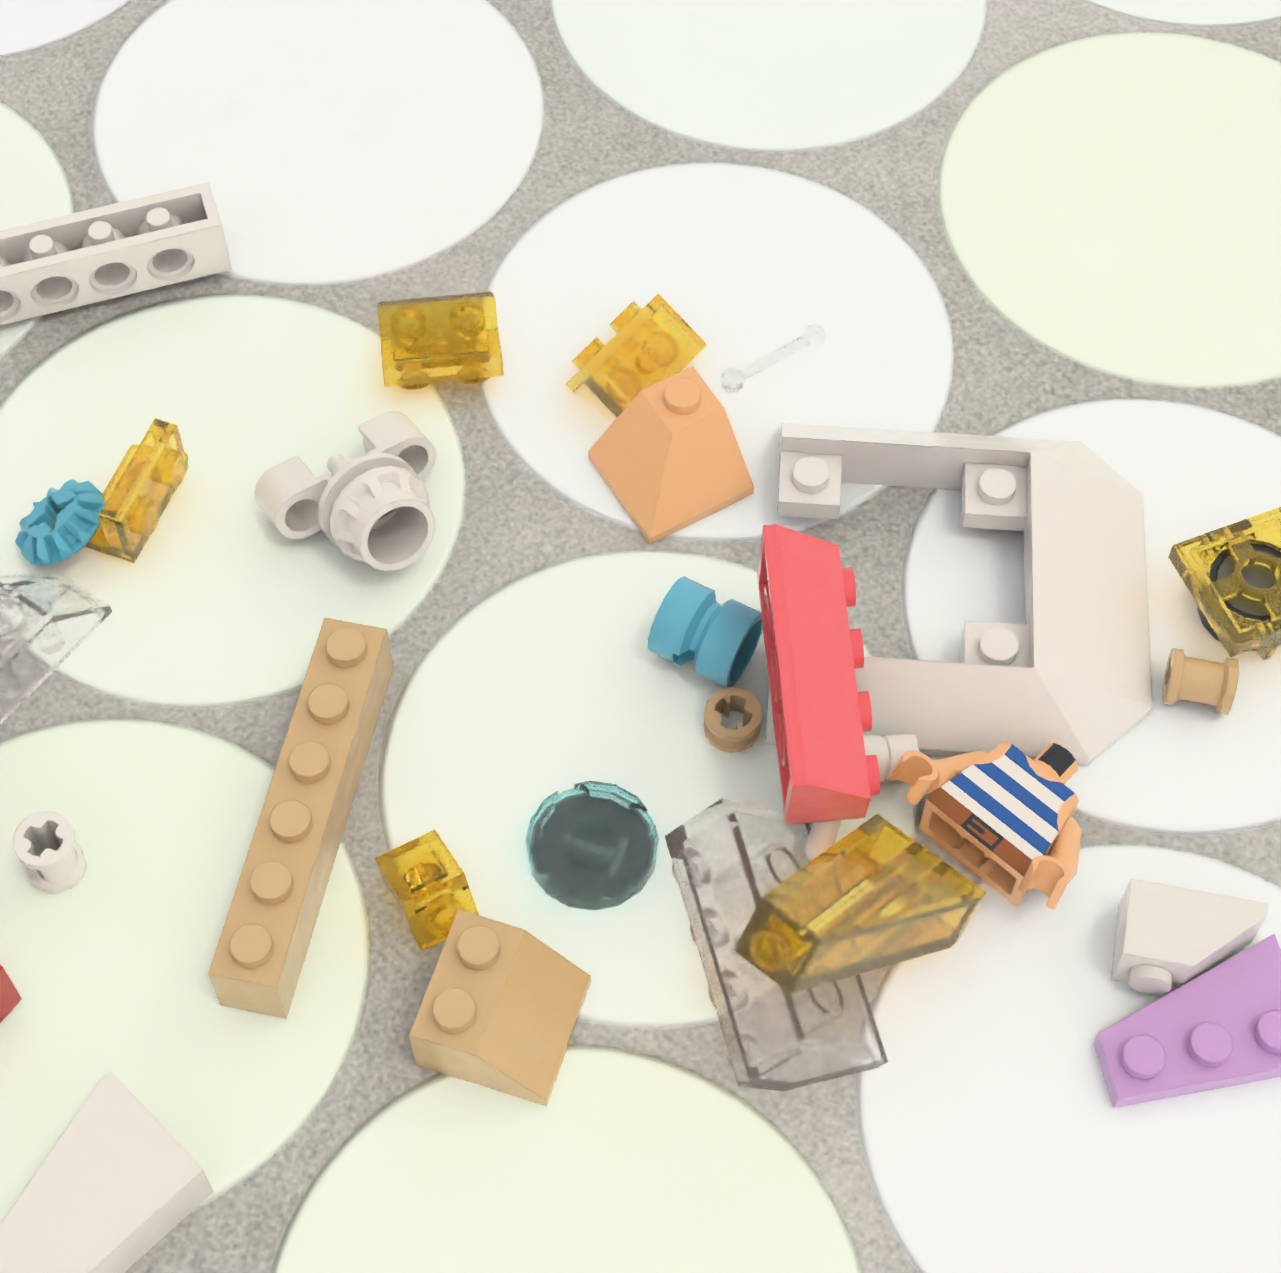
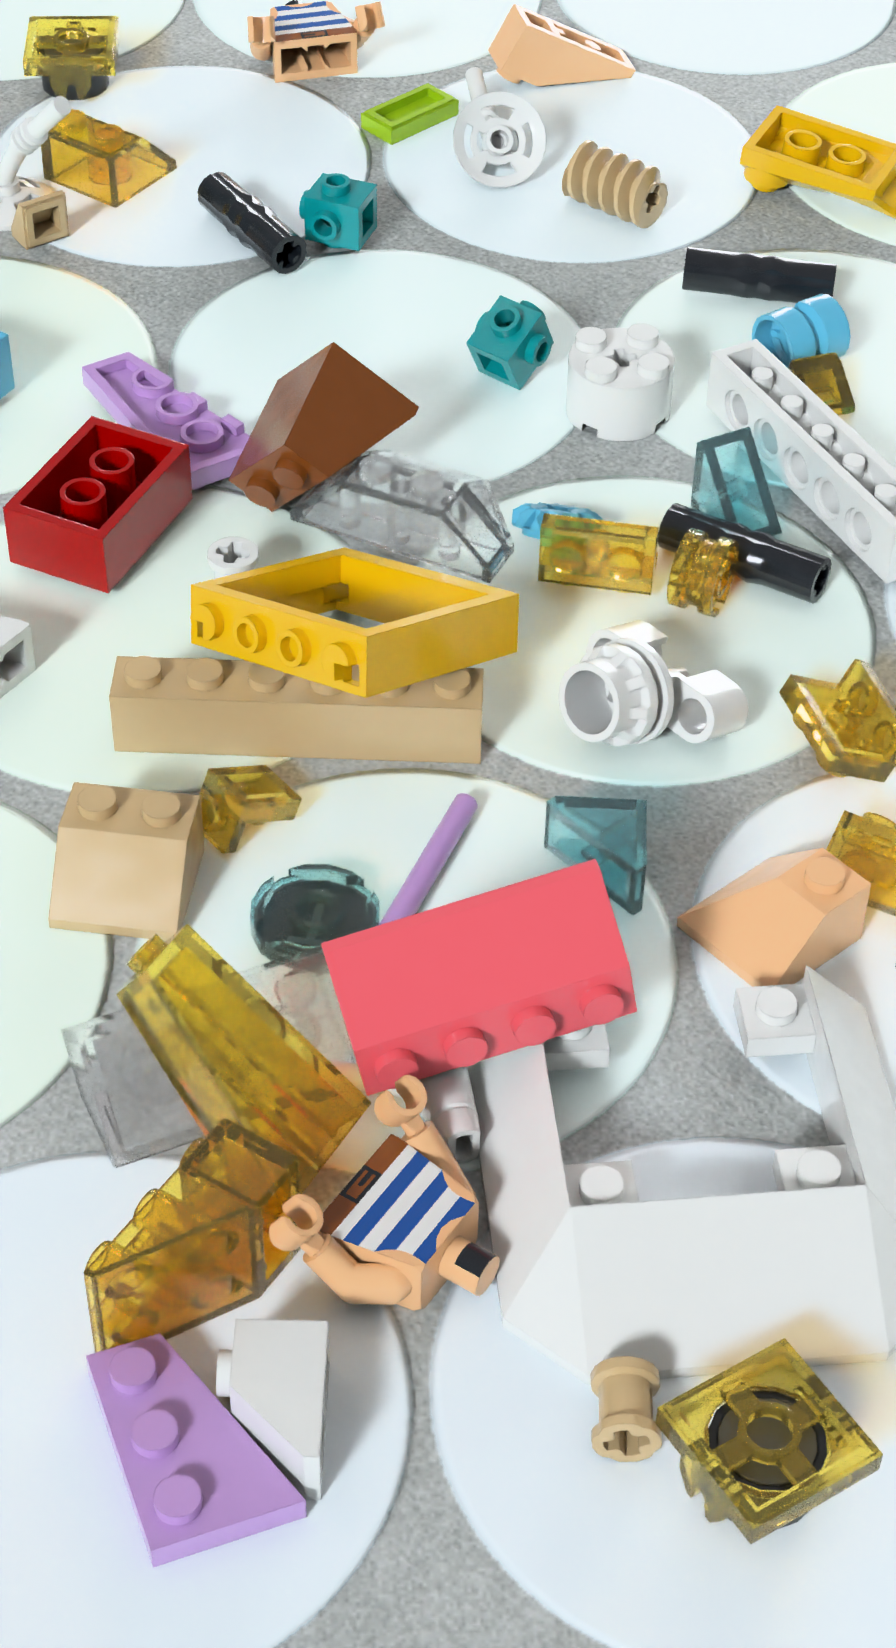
camera: 80 degrees right, 15 degrees down
none -> clear yellow slope [83,1117,301,1353]
none -> yellow window [190,547,519,698]
none -> lavender bar [380,793,478,925]
none -> clear light blue slope [544,796,647,916]
none -> black axle [658,503,832,604]
none -> clear yellow wheel [667,528,739,618]
none -> clear light blue slope [690,427,782,536]

